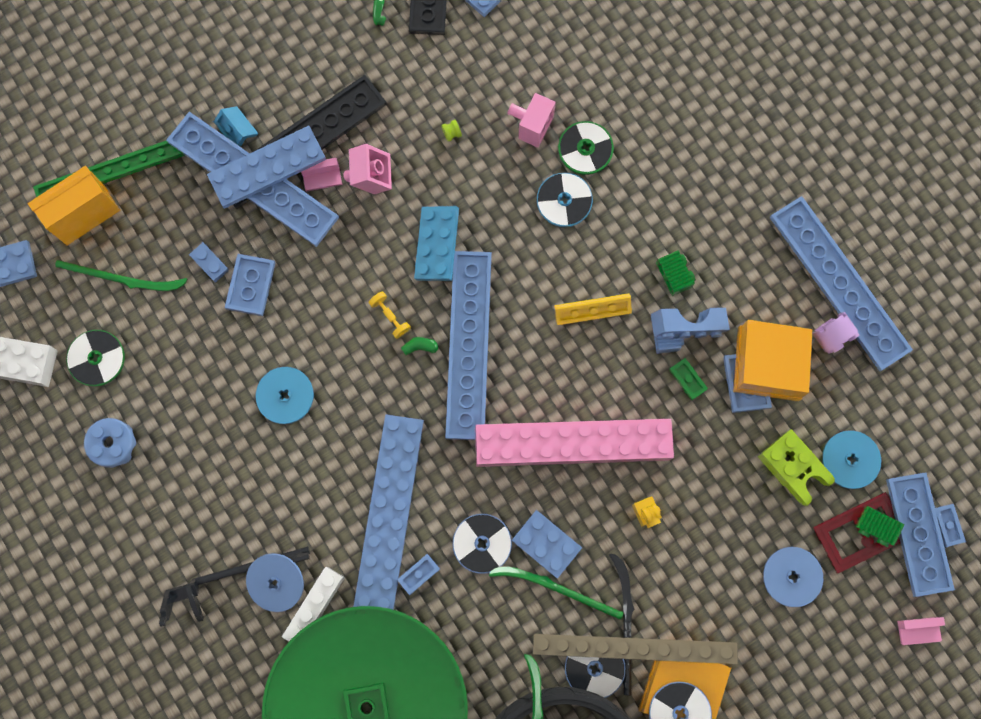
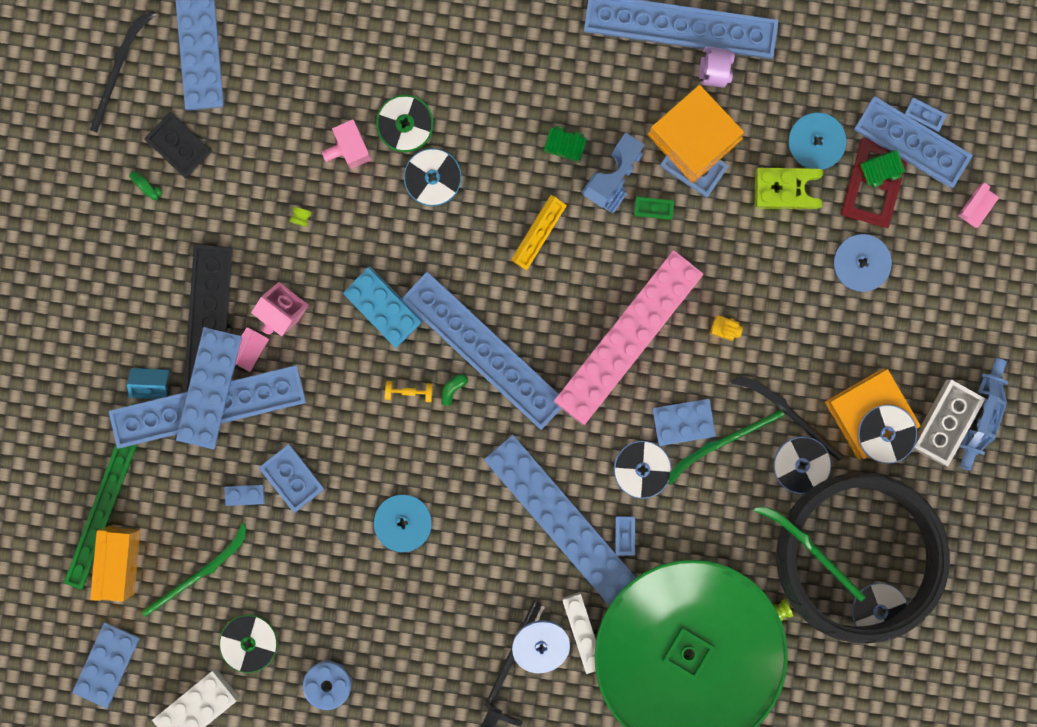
camera: 50 degrees left, 10 degrees up
dark tan plate [533,634,738,664] -> none

